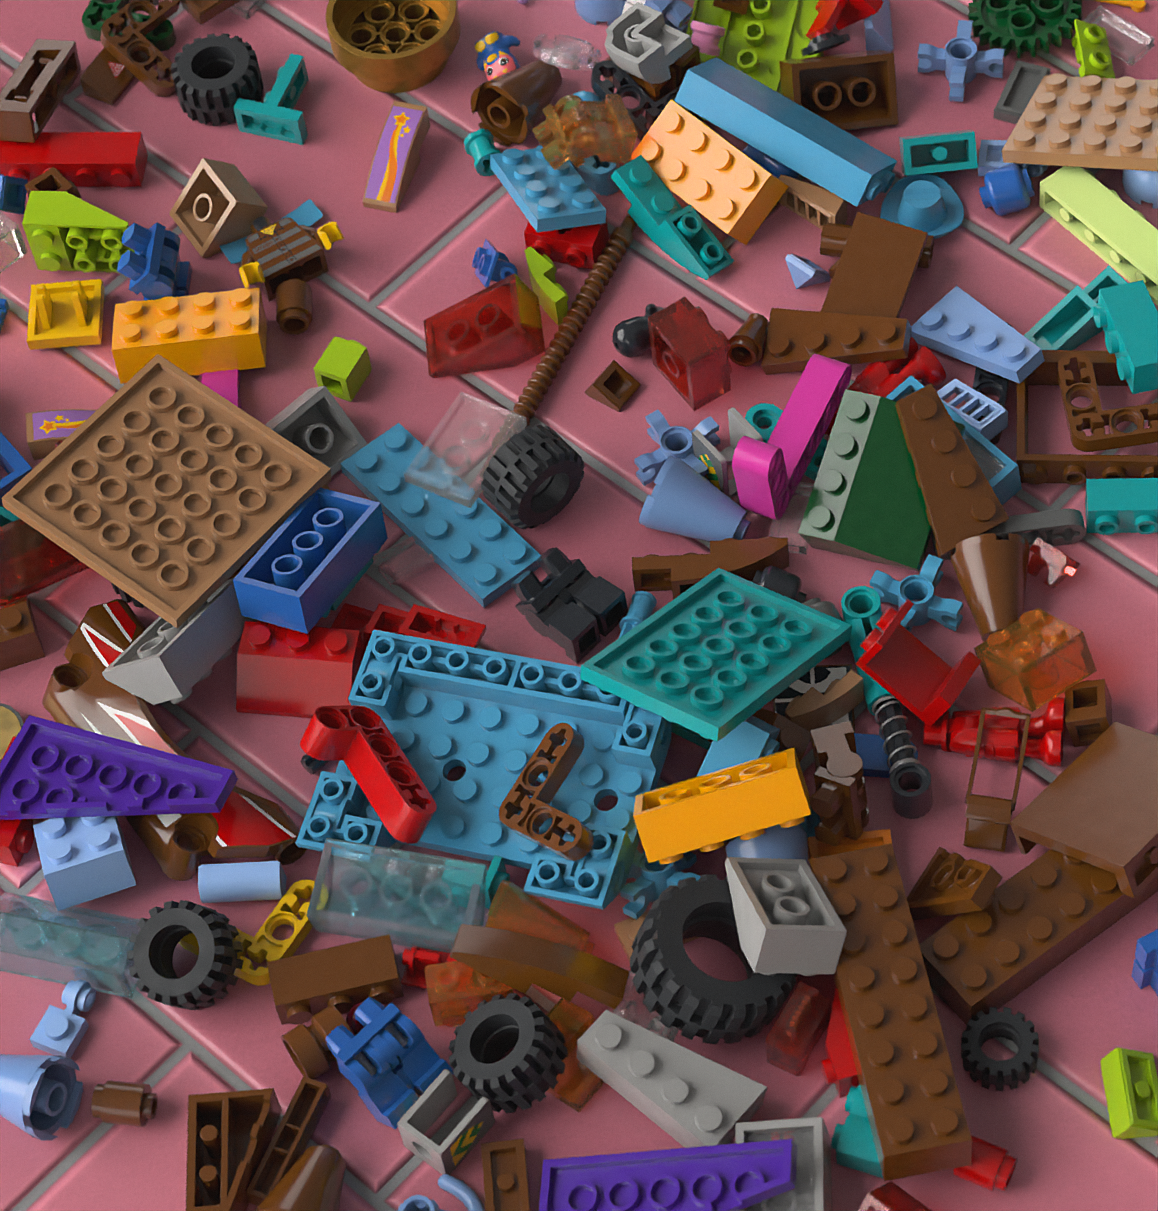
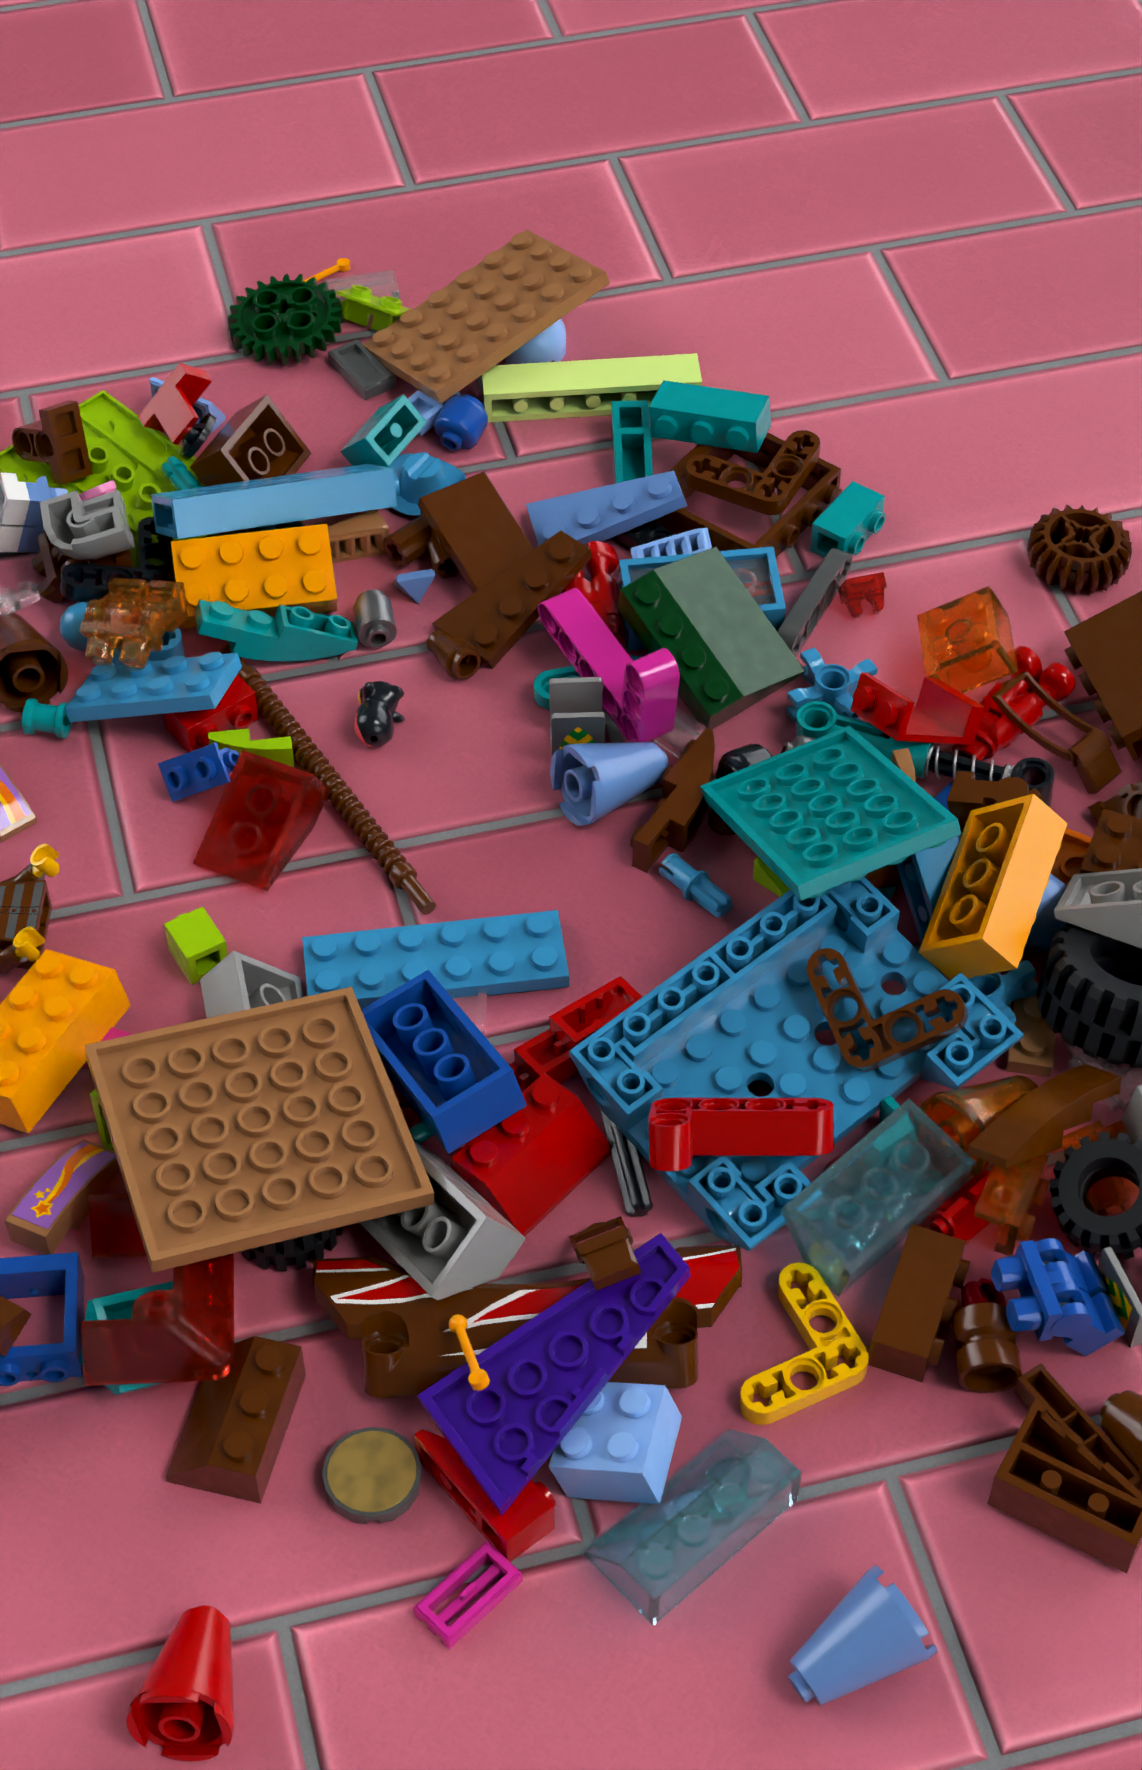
camera: 65 degrees left, 5 degrees down
light blue plate [29,979,96,1058] -> none
reddish brown brick [91,1080,158,1127] -> none
black tyre [127,900,243,1010] -> none
light blue brick [198,861,287,903] -> none
reddish brown brick [276,279,313,335] -> none
clear tile [404,392,527,508] -> none
black tyre [481,425,585,529] -> none
black hips [511,547,628,663] -> none
reddish brown slope [584,360,641,412] -> none
medium blue pin [634,410,720,486] -> none
clear red brick [648,297,732,411] -> none
reddish brown wing [895,383,1009,558] -> none
medium blue pin [918,20,1004,102] -> none
reddish brown cone [950,533,1030,648] -> none
reddish brown brick [1065,679,1112,747] -> none
none -> teal axle [161,456,202,490]
none -> flat silver brick [353,589,397,648]
none -> light orange hinge [449,1314,490,1391]
none -> reddish brown piece [569,1216,642,1291]

